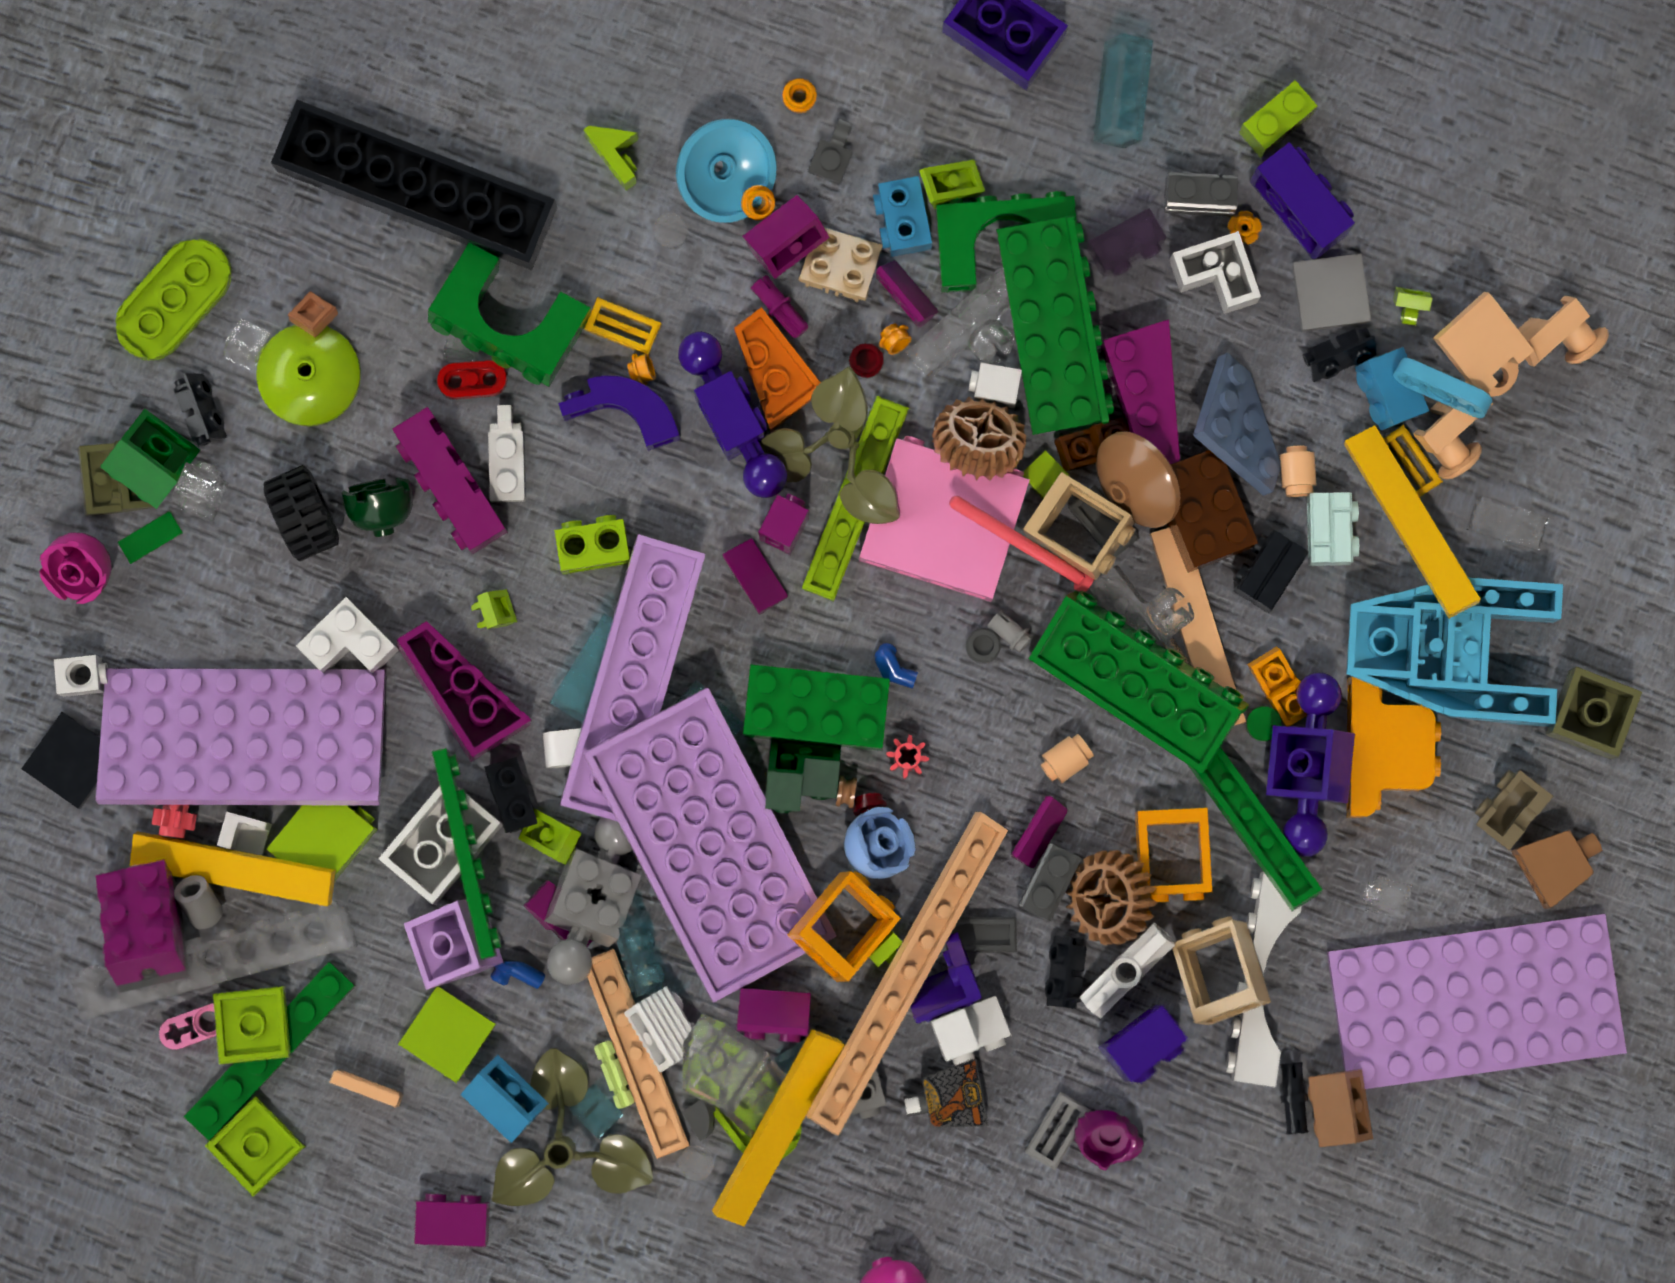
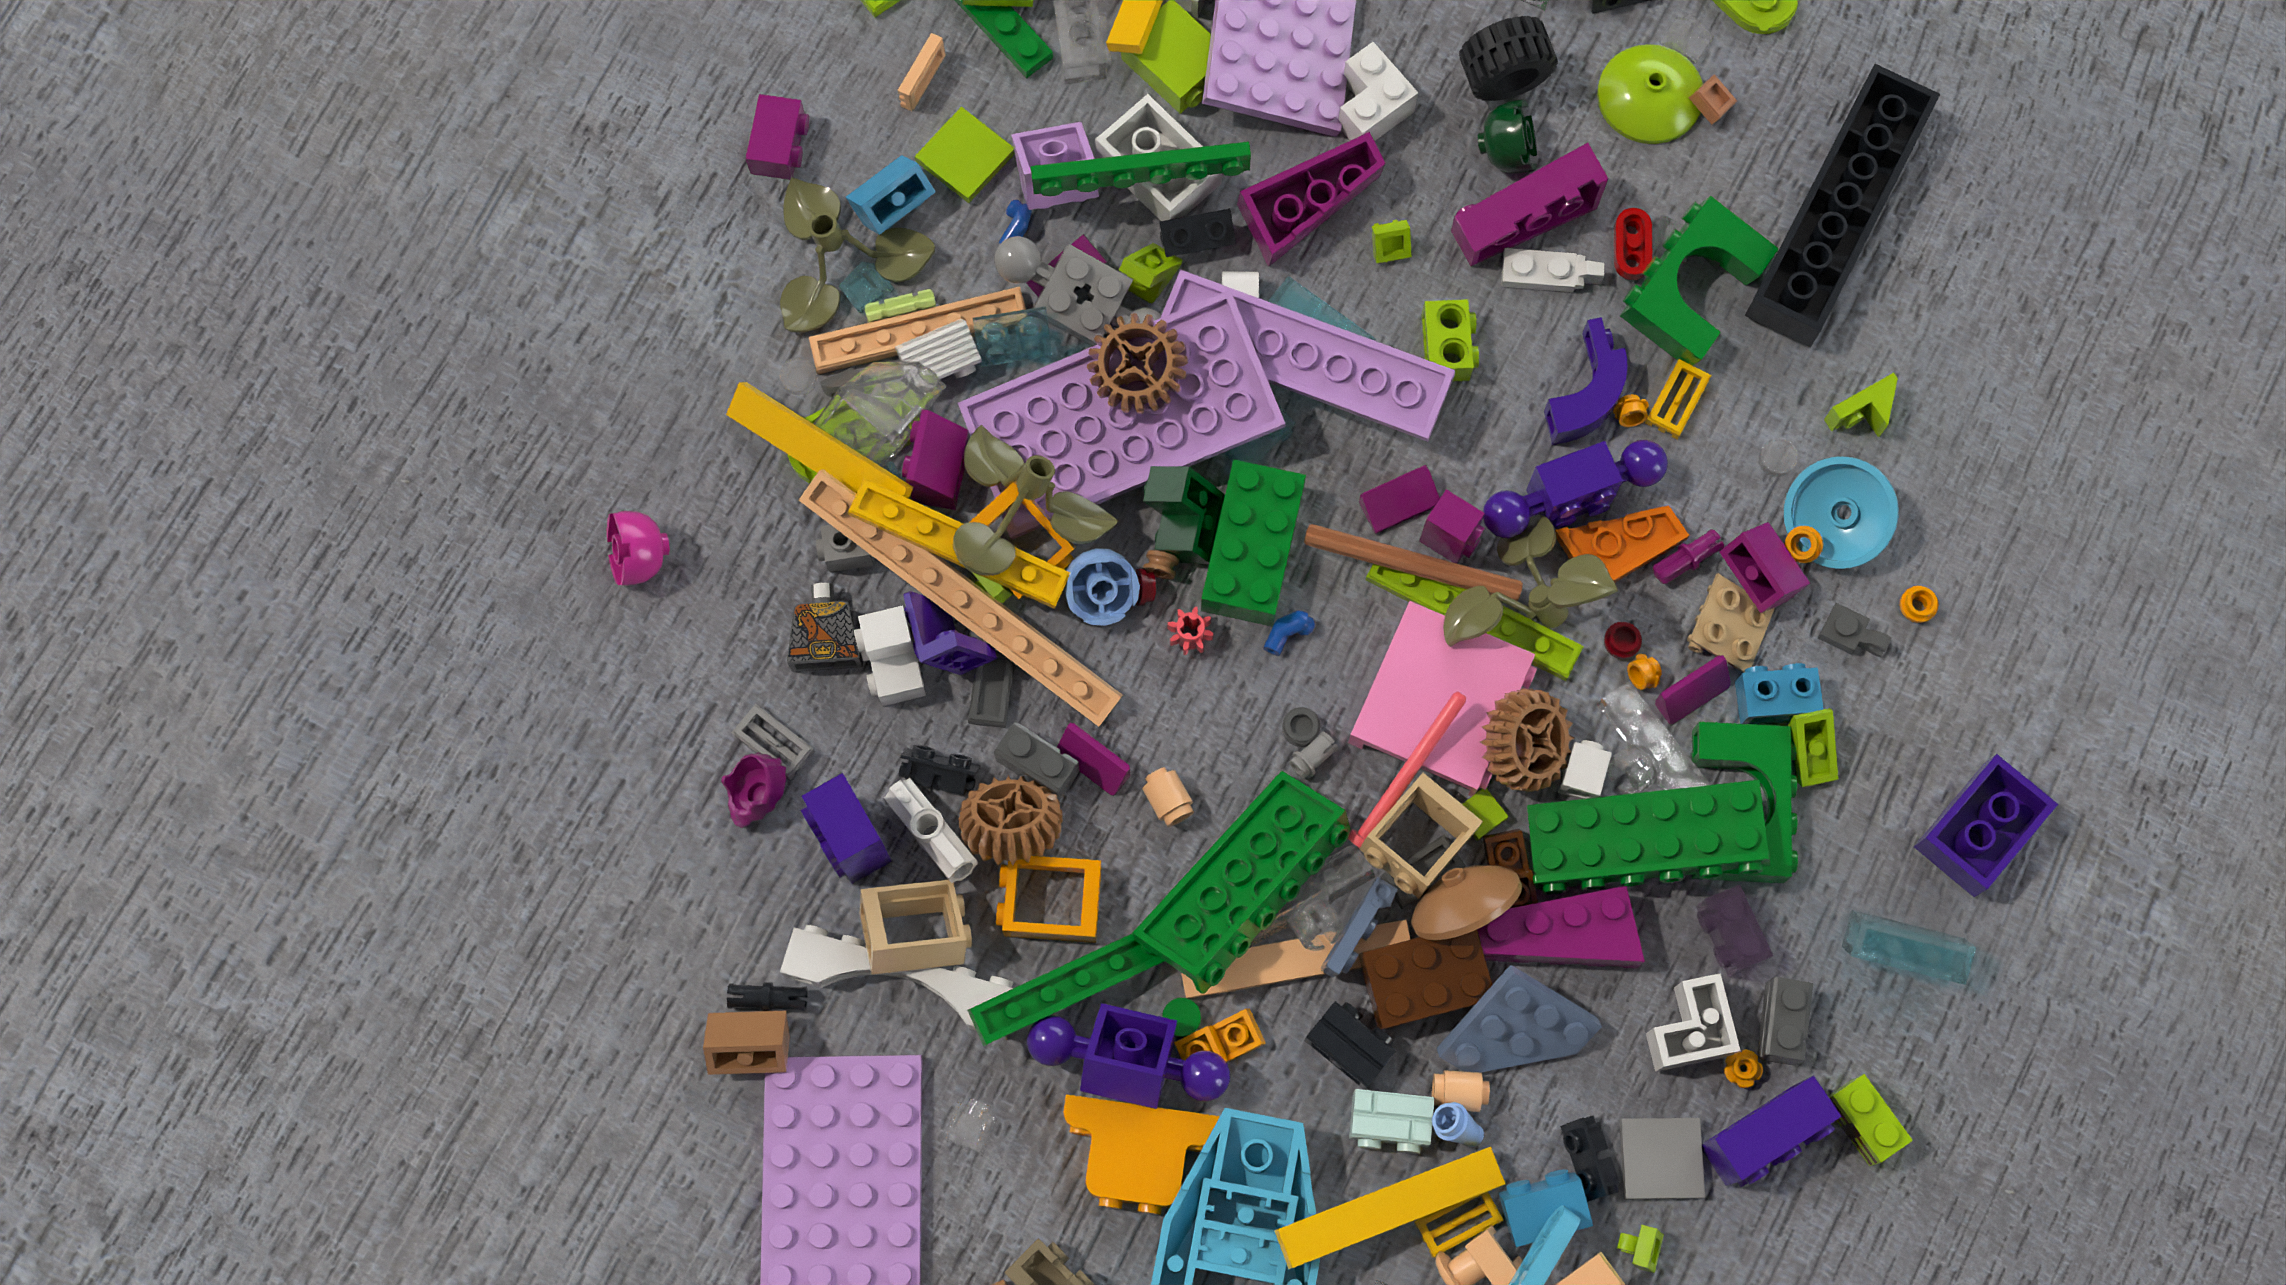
camera: 100 degrees right, 10 degrees down
none -> yellow tile [848,478,1070,609]
none -> olive plant [953,425,1118,576]
none -> medium nougat gear [1087,313,1188,414]
none -> nougat axle [1304,524,1523,601]
none -> sand blue hinge [1320,877,1397,978]
none -> light blue cone [1432,1102,1484,1147]

